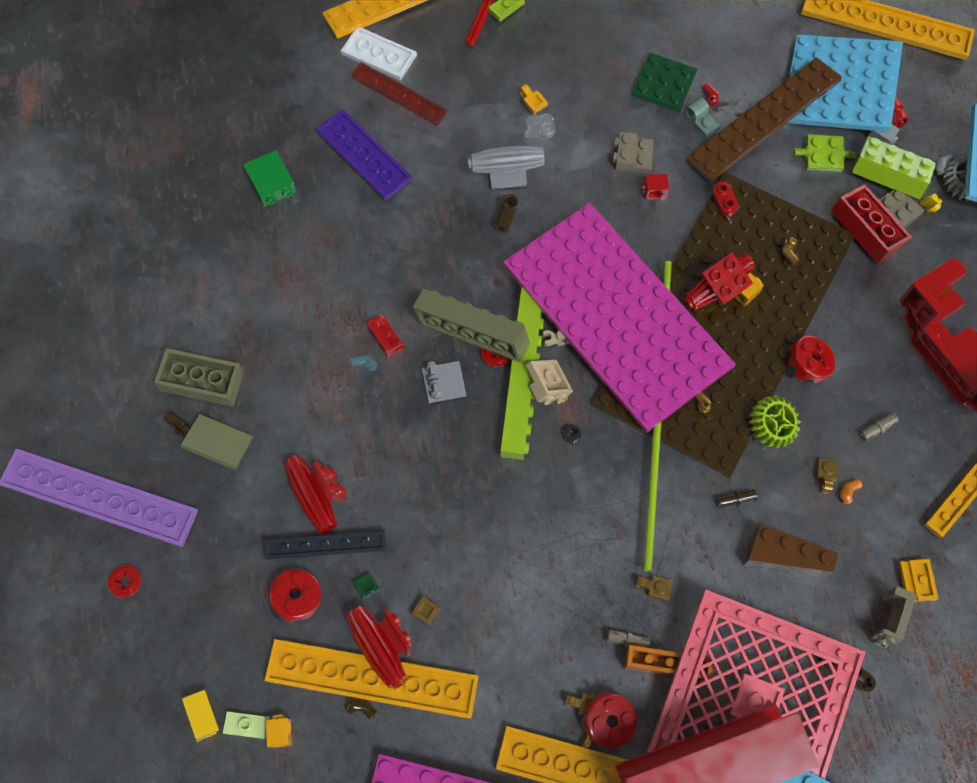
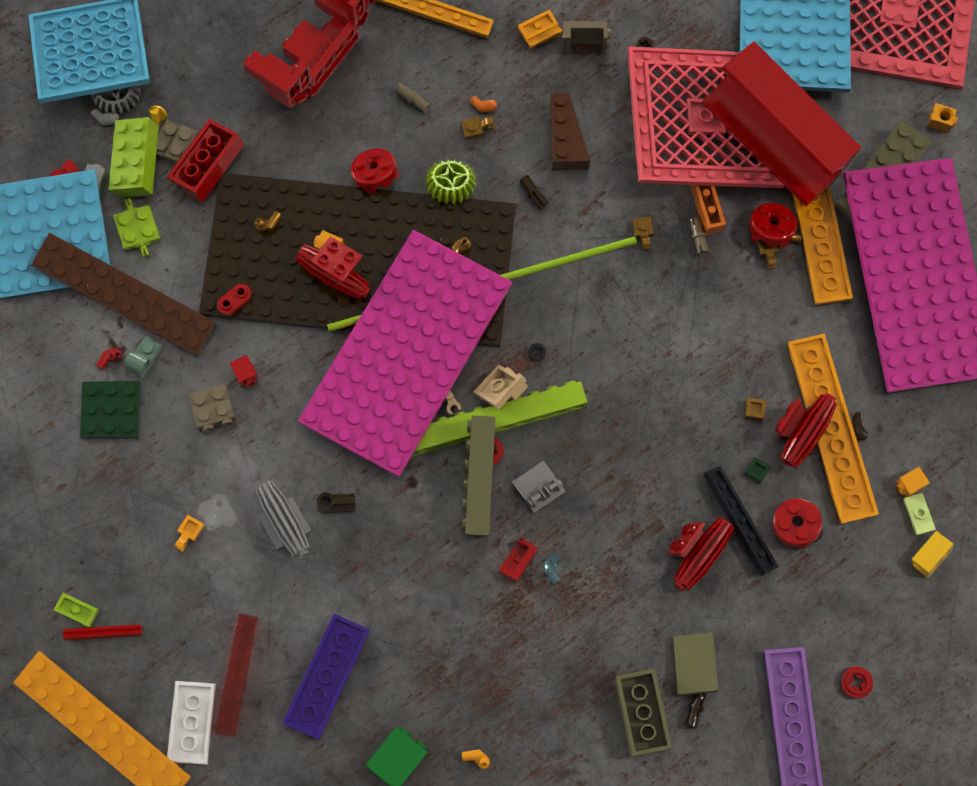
camera: 115 degrees left, 5 degrees up
none -> light orange arm [462,749,490,769]

